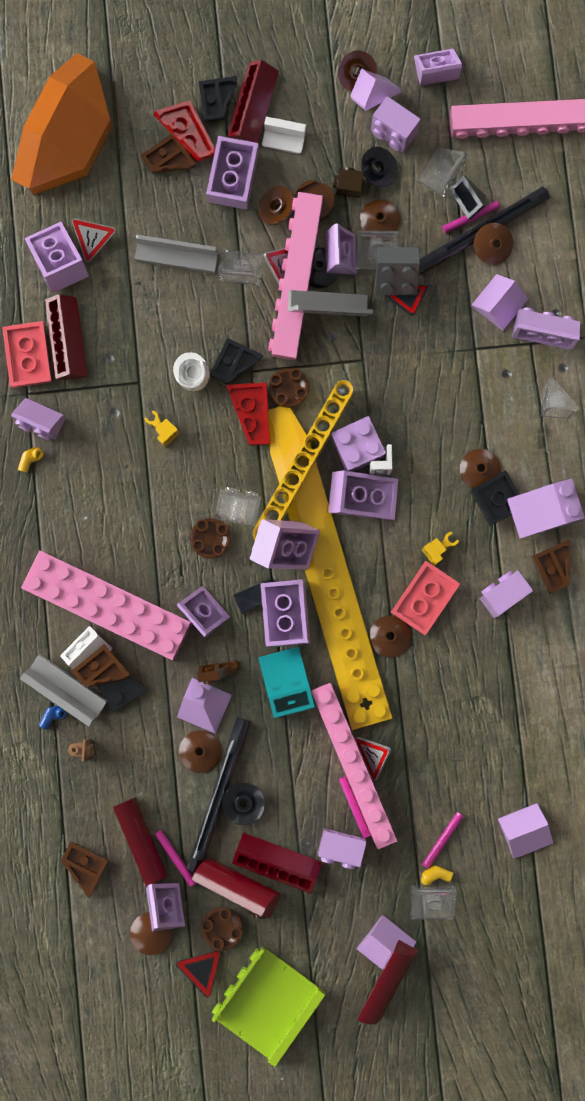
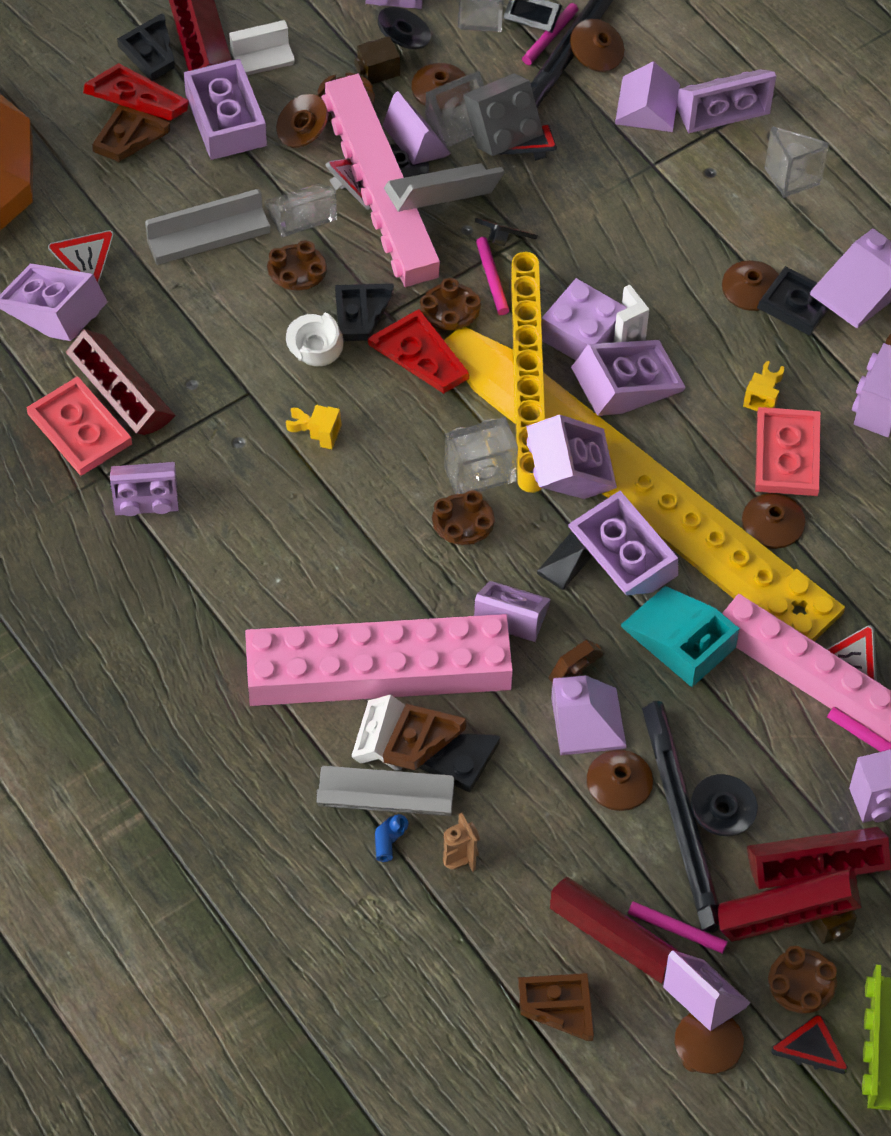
camera: 35 degrees left, 25 degrees down
yellow arm [18,447,44,473] -> none
none -> reddish brown dish [267,240,327,291]
none -> black piece [475,218,538,246]
none -> dark pink bar [476,237,509,315]

